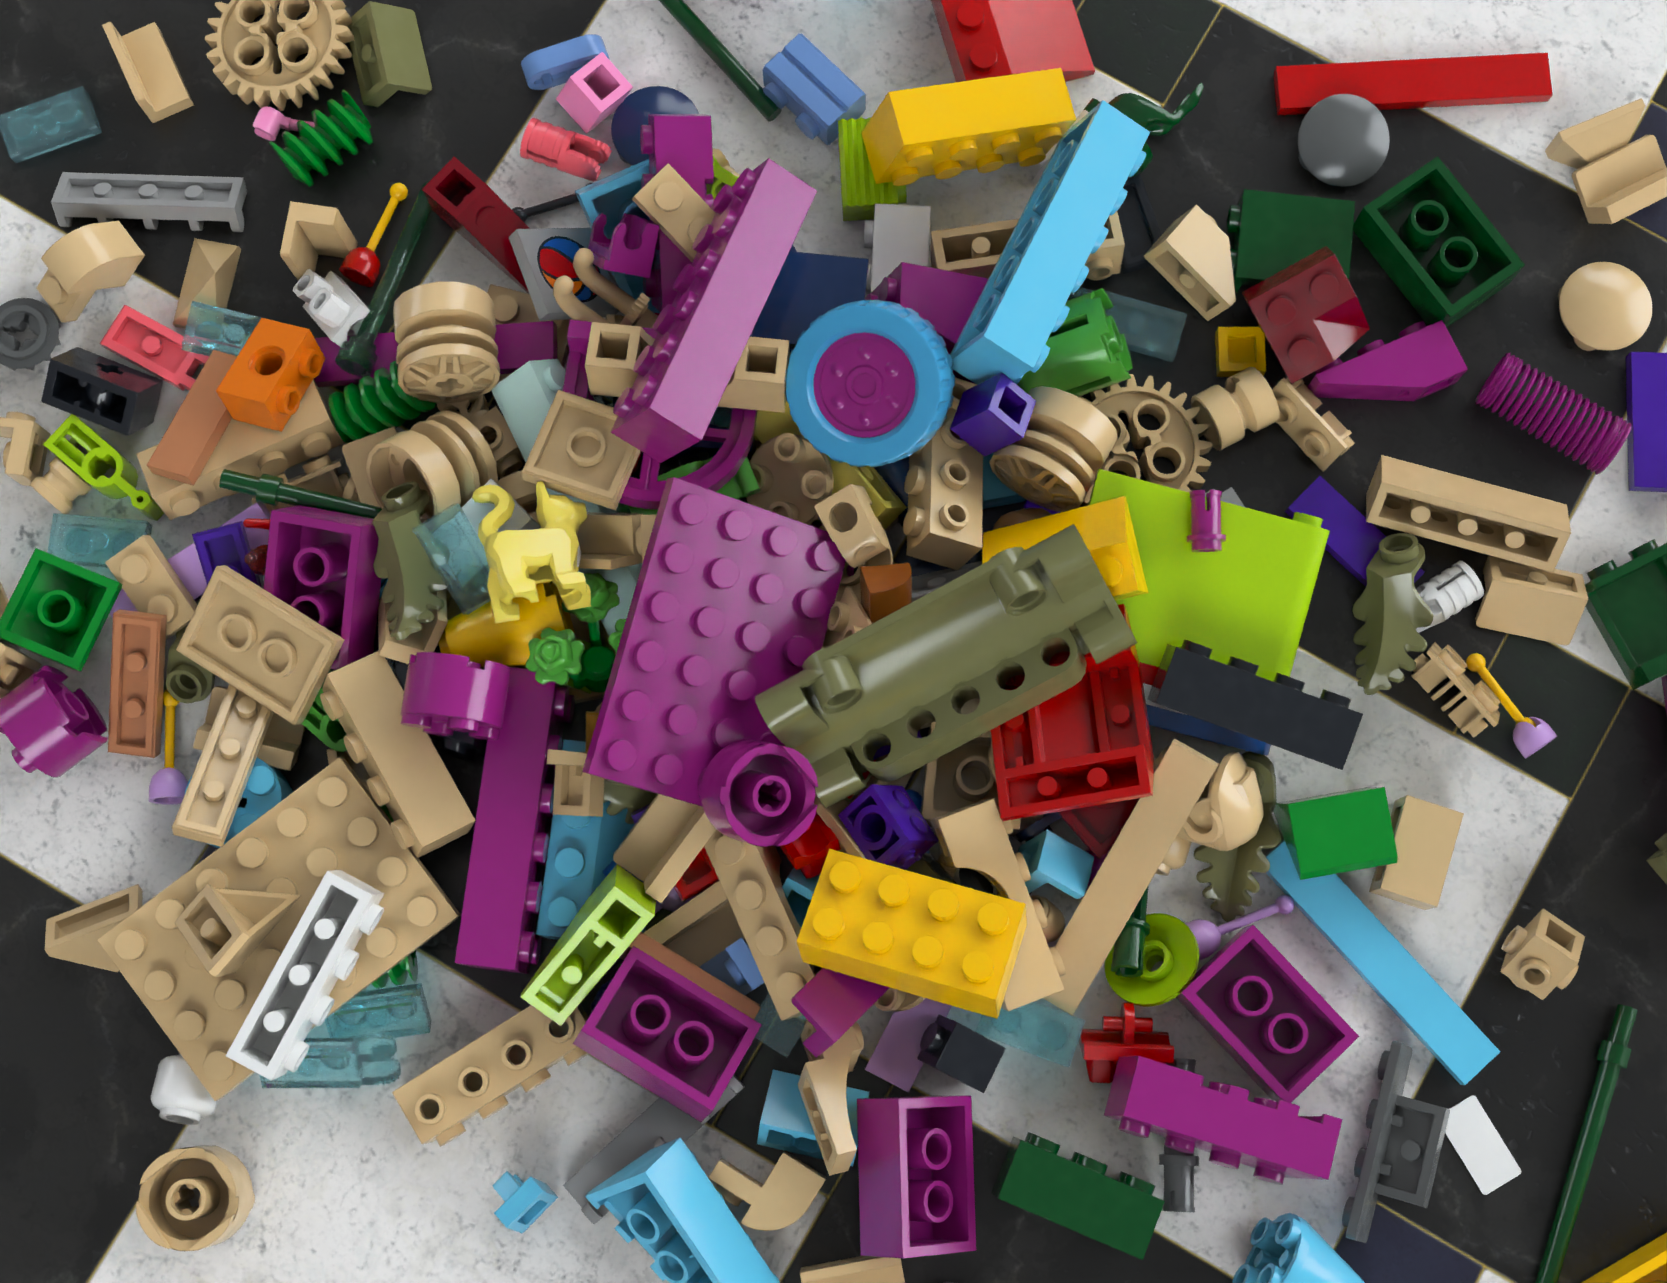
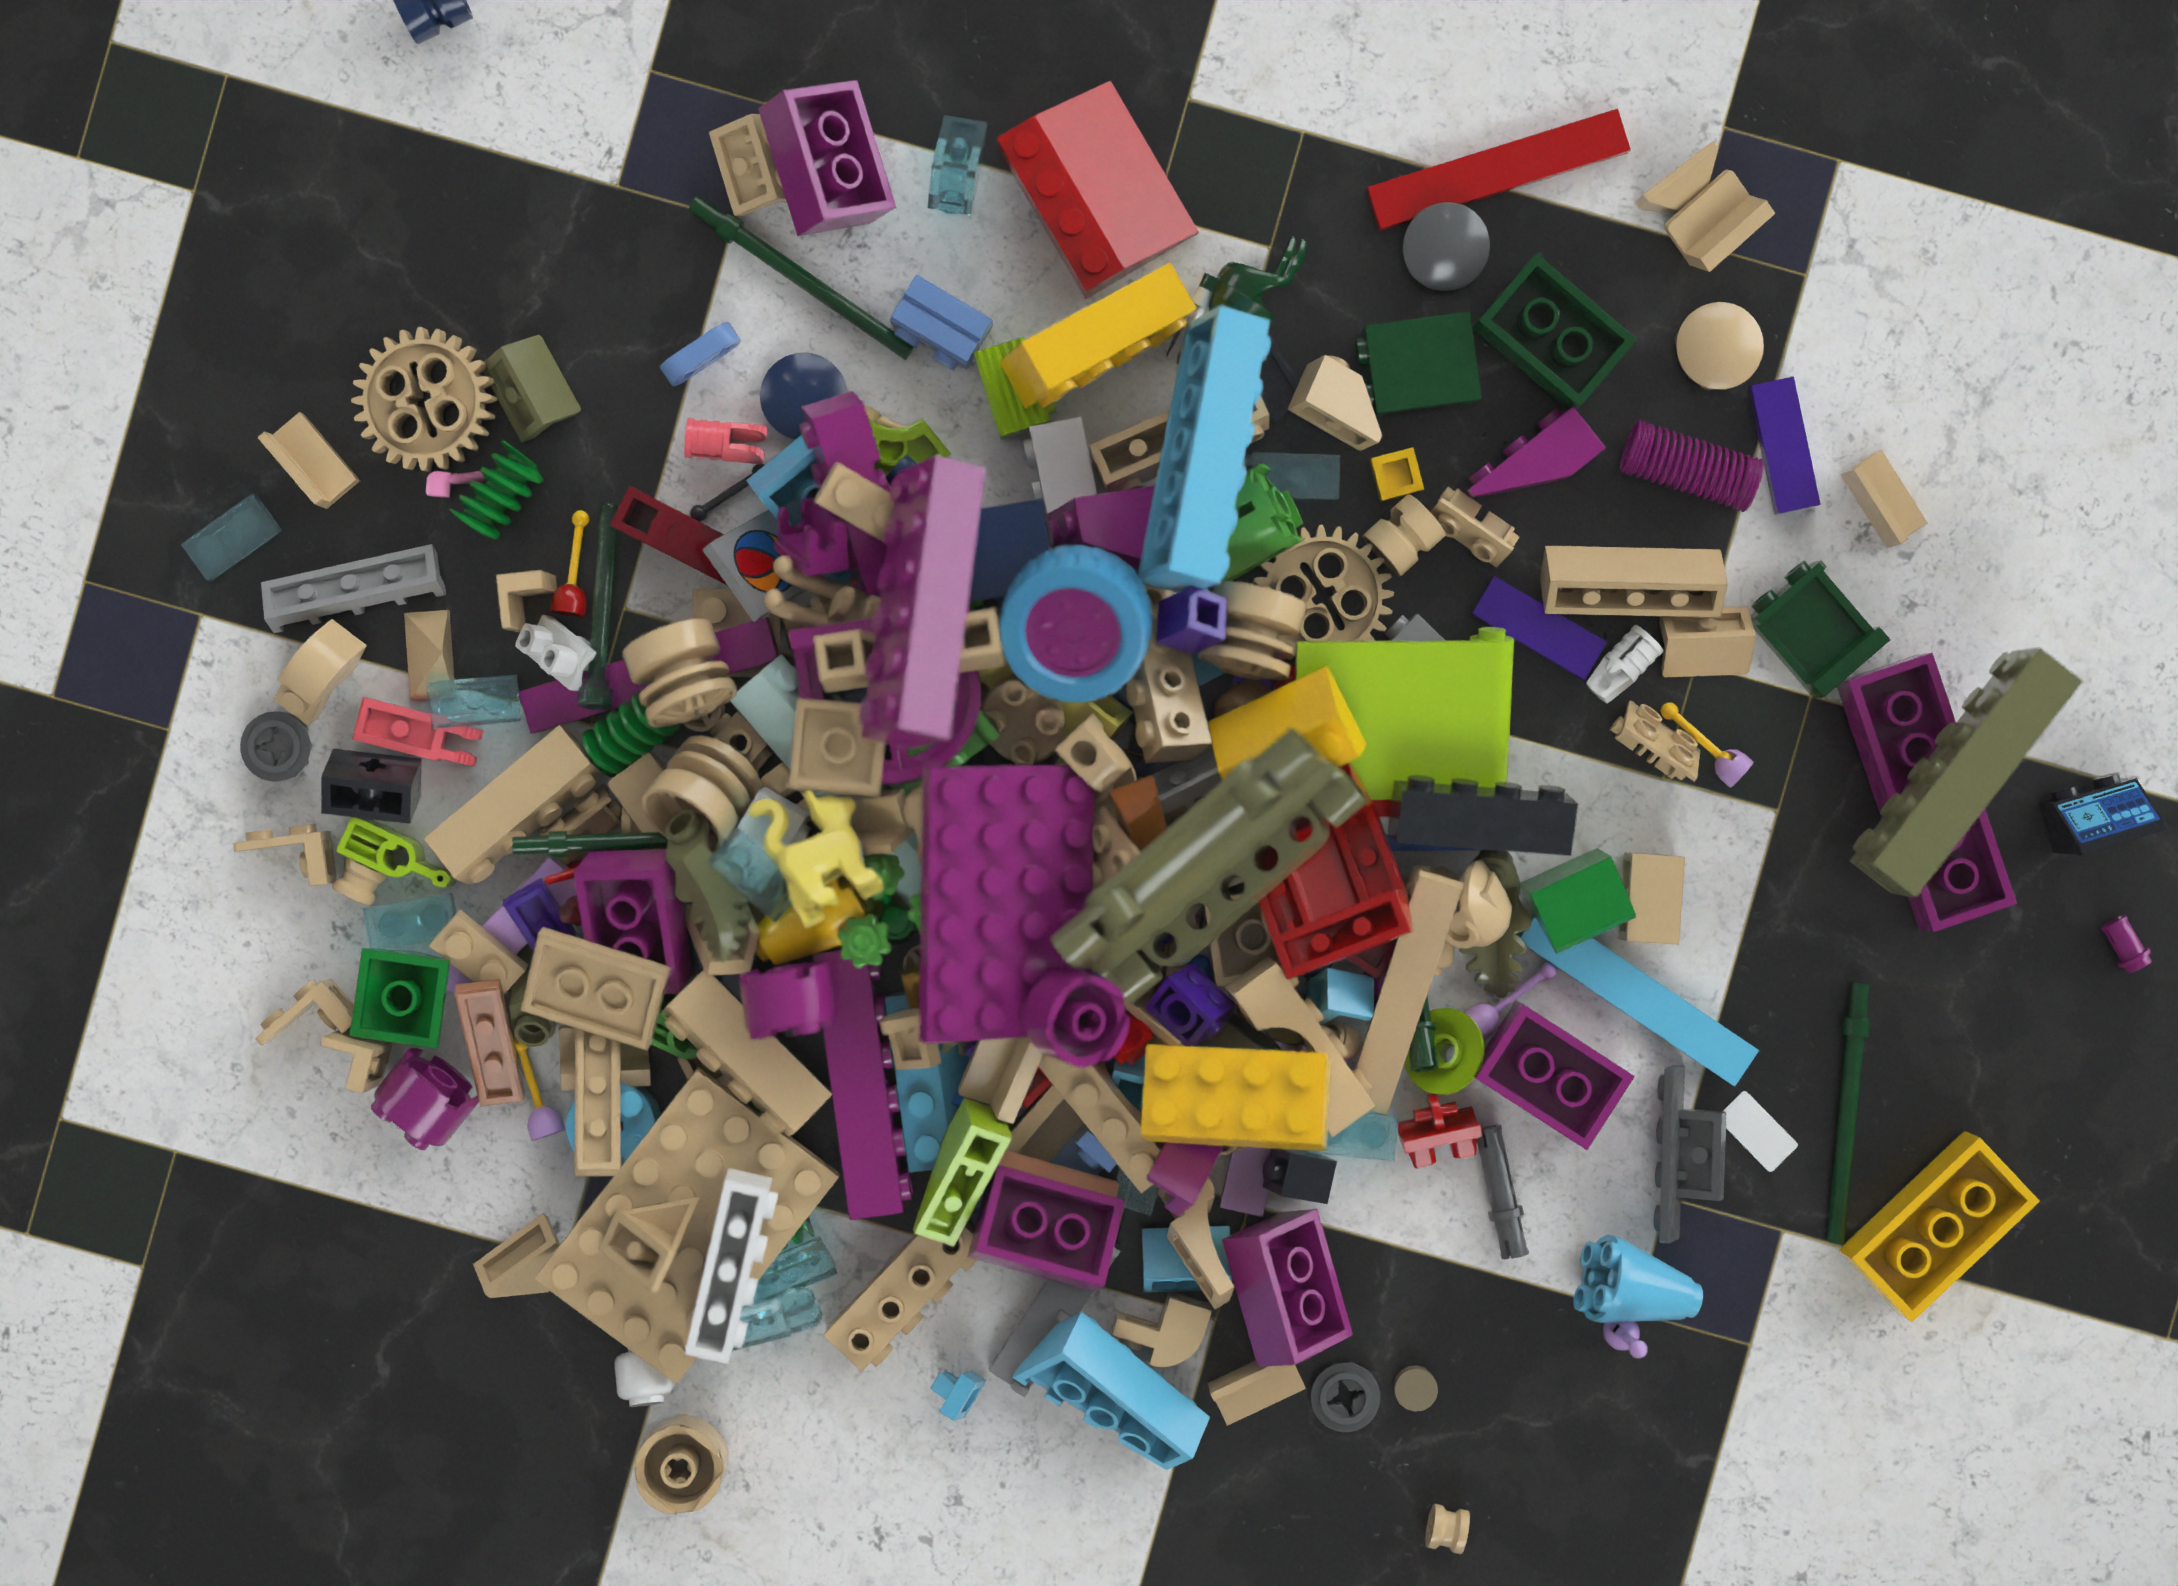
camera: 15 degrees left, 10 degrees up
nougat tile [147,350,237,486] -> none
orange brick [216,318,326,432] -> none
bright pink brick [556,52,633,134] -> none
dark green brick [991,1132,1165,1260] -> none
magenta wedge [1103,1056,1343,1185] -> none
magenta pin [1187,490,1226,552] -> none
dark red slope [1242,246,1370,384] -> none
olive plant [1353,533,1433,695] -> none
tan brick [1500,908,1585,1000] -> none

